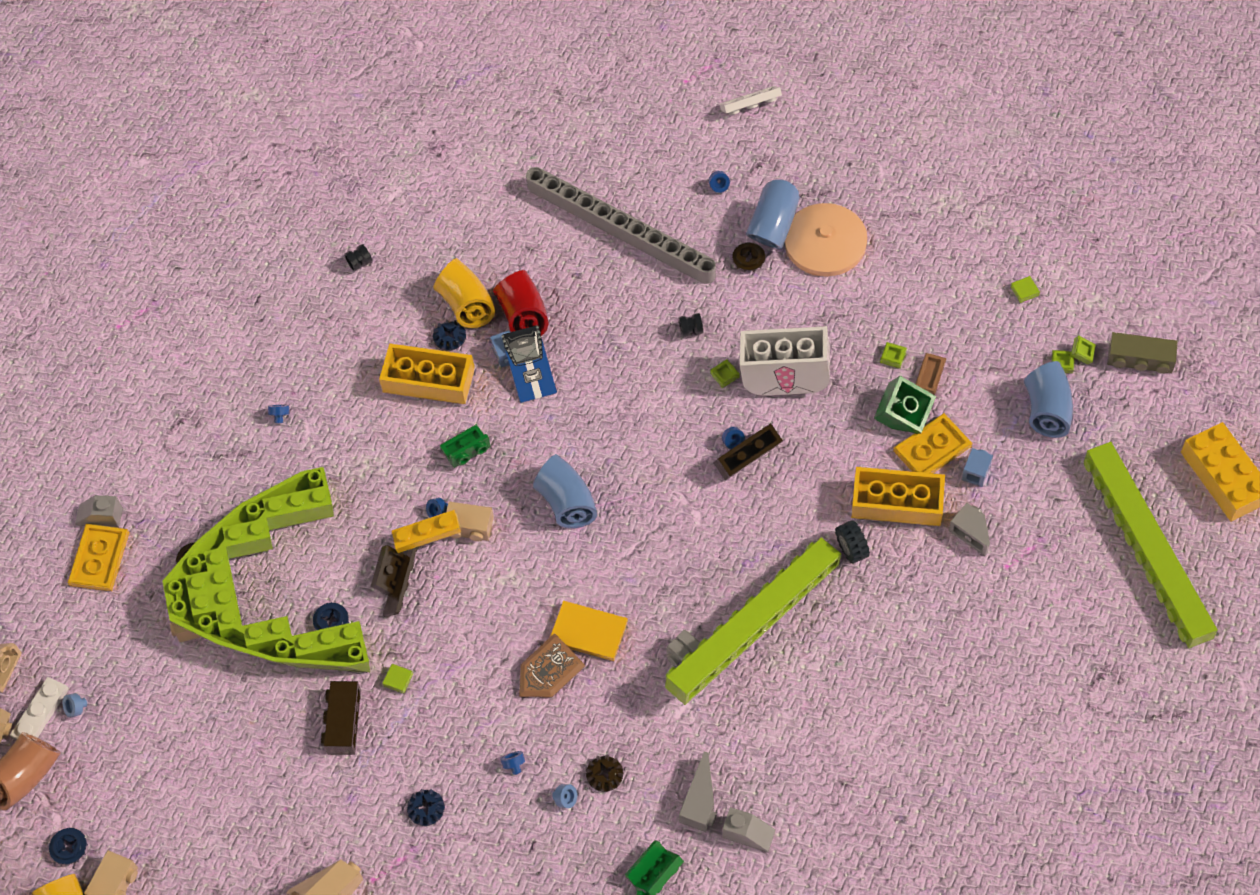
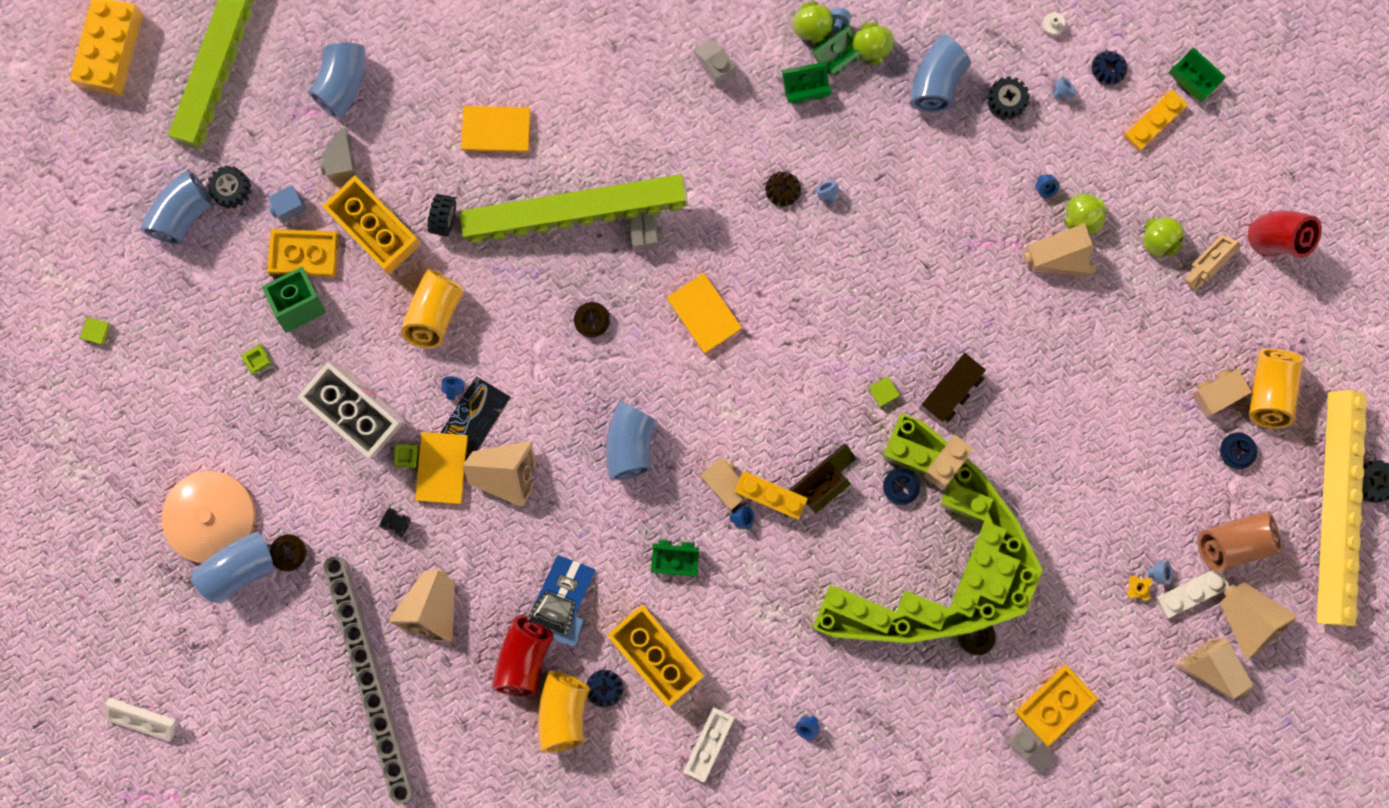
camera: 140 degrees left, 20 degrees up
dark blue gear [407,789,445,826] -> none
blue tile [500,751,525,775] -> none
medium nougat tile [519,634,585,698] -> none
light grey slope [679,751,717,832] -> none
blue tile [709,171,730,193] -> none
dark brown brick [713,423,783,481] -> none
medium nougat tile [915,353,946,395] -> none
lime tile [1051,350,1074,374] -> none
lime tile [1071,335,1096,365] -> none
olive brick [1107,332,1178,374] -> none
none -> black wheel [207,165,251,209]
none -> medium blue brick [308,43,366,120]
none -> tan slope [389,569,455,642]
none -> yellow brick [401,268,465,349]
none -> yellow tile [415,432,468,505]
none -> black sticker [440,376,510,460]
none -> yellow tile [461,106,531,153]
none -> tan slope [463,441,536,506]
none -> dark brown gear [574,302,610,338]
none -> white plate [683,707,735,782]
none -> tan brick [924,434,974,491]
none -> yellow plate [1127,575,1152,601]

